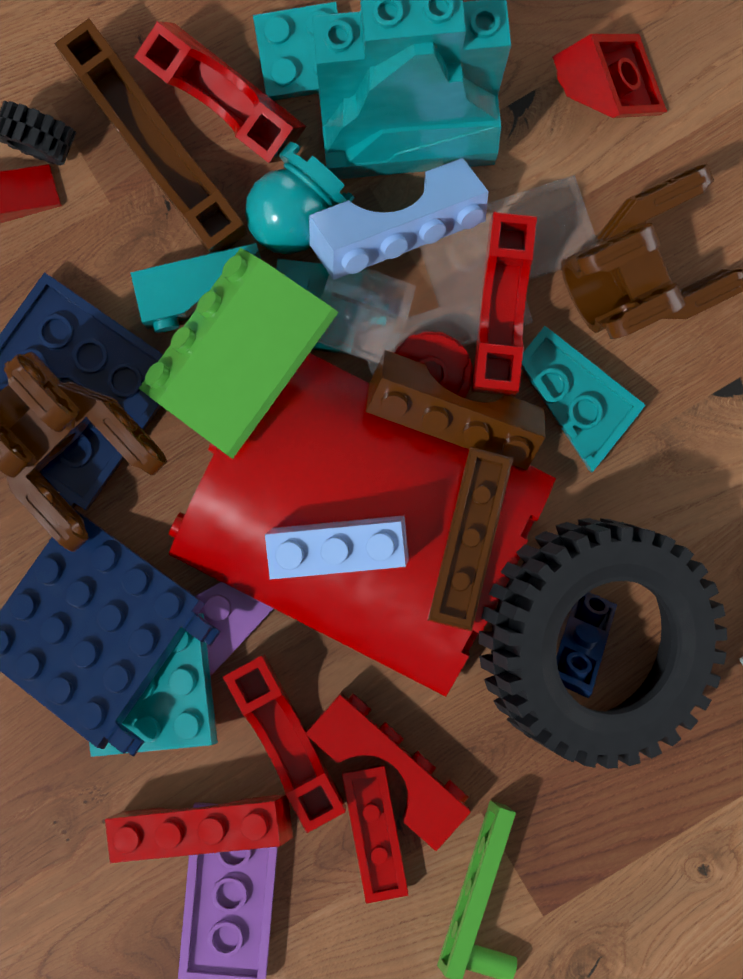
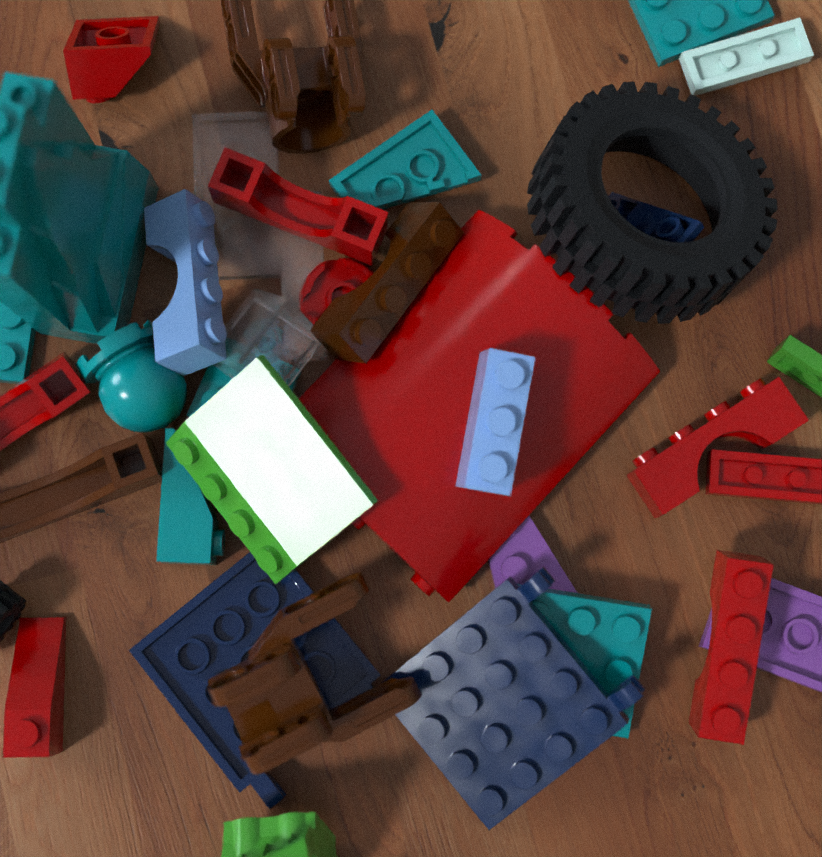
camera: 75 degrees left, 5 degrees down
red arch [223,654,346,833] -> none
reddish brown tile [427,447,513,632] -> none

